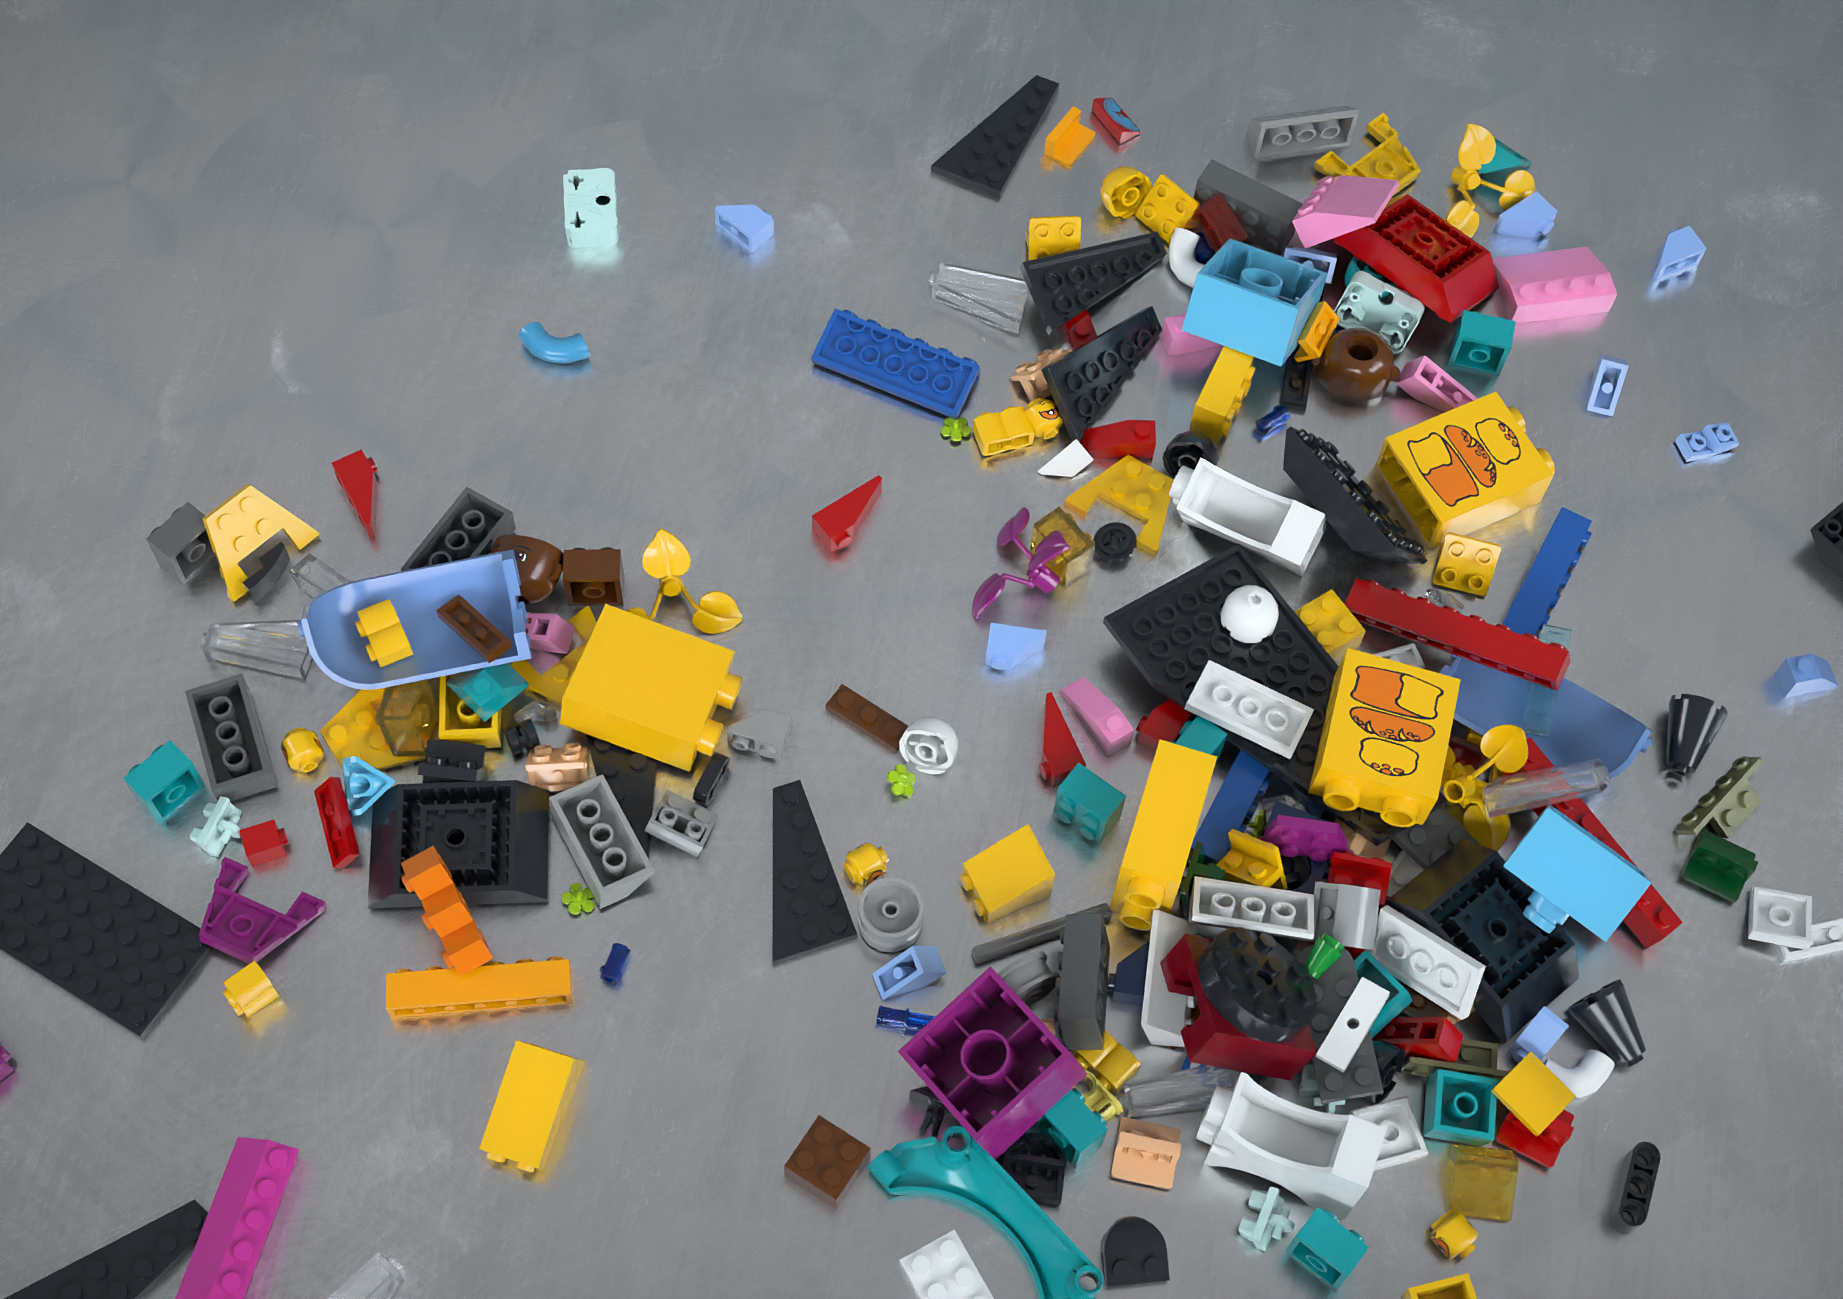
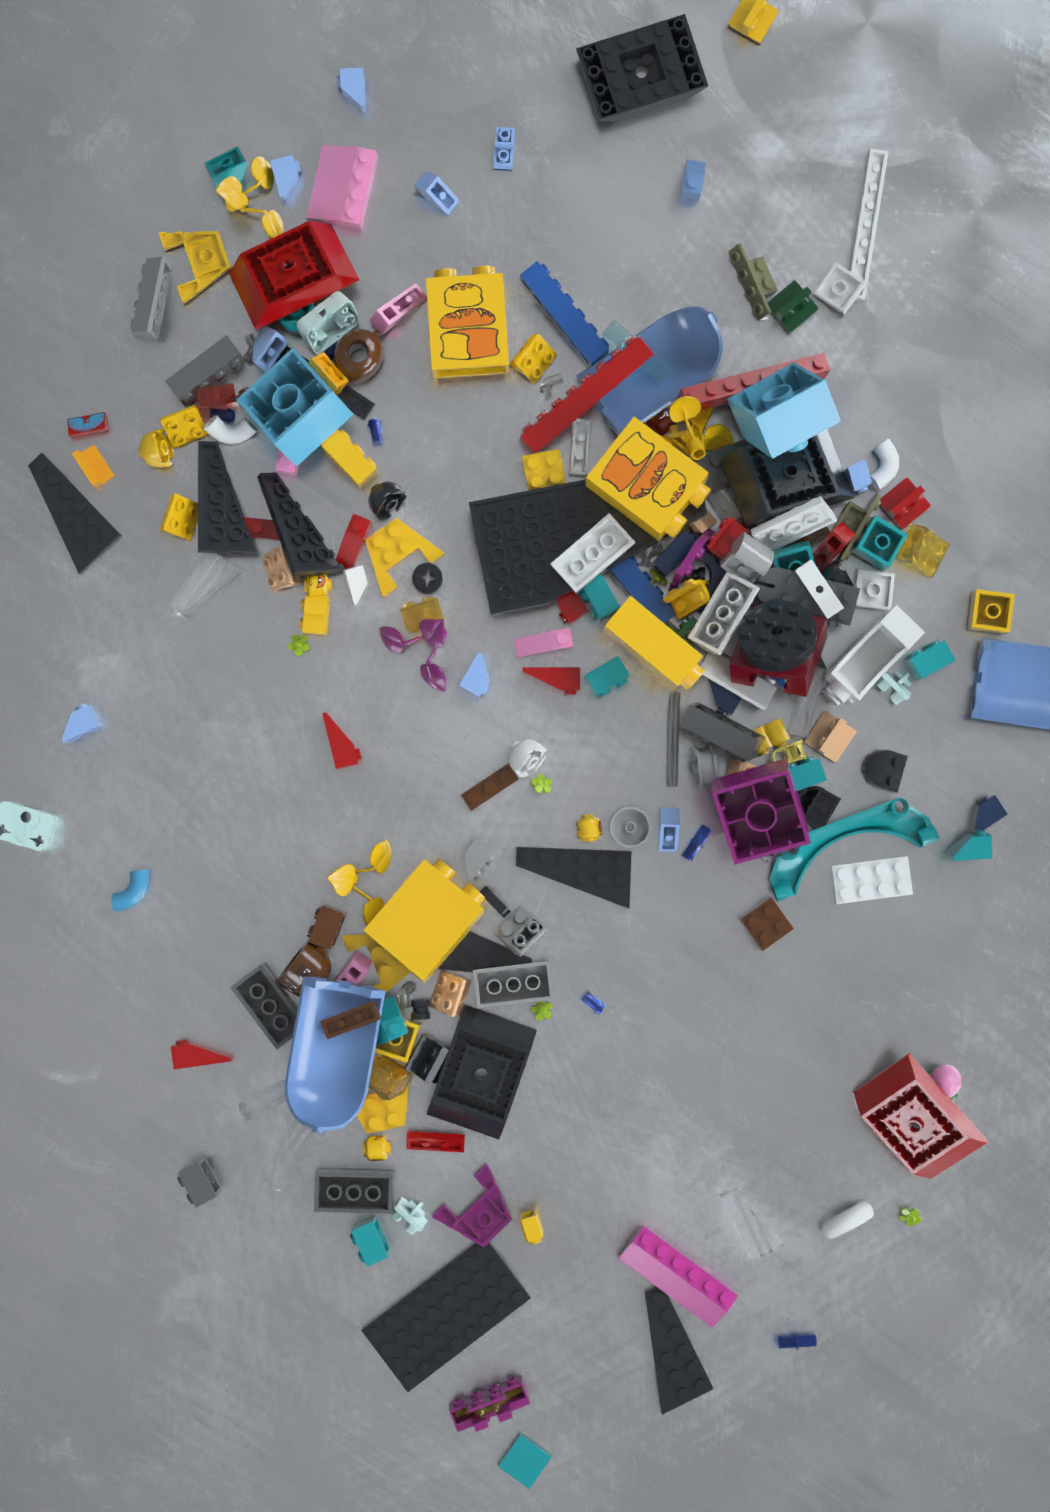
camera: 60 degrees left, 25 degrees up
yellow wing [202,484,319,602] -> none
red brick [239,819,289,867] -> none
black slope [243,542,290,603] -> none
medium azure slope [342,756,396,817] -> none
yellow brick [355,599,413,667] -> none
light orange brick [386,956,573,1018] -> none
orange brick [401,845,493,976] -> none
yellow slope [479,1040,586,1172] -> none
blue bracket [811,309,980,420] -> none
yellow slope [960,824,1055,924] -> none
white brick [1169,458,1326,577] -> none
white cylinder [1221,585,1279,643] -> none
black slope [1283,426,1428,564] -> none
bright pink slope [1292,175,1399,248] -> none
green cone [1305,933,1344,980] -> none
yellow head [1430,1211,1478,1260] -> none
teal brick [1447,310,1516,376] -> none
clear slope [1482,758,1610,818] -> none
yellow slope [1491,1051,1576,1137] -> none
black cone [1568,979,1646,1067] -> none
black beam [1611,1141,1660,1234] -> none
black cone [1667,694,1728,776] -> none

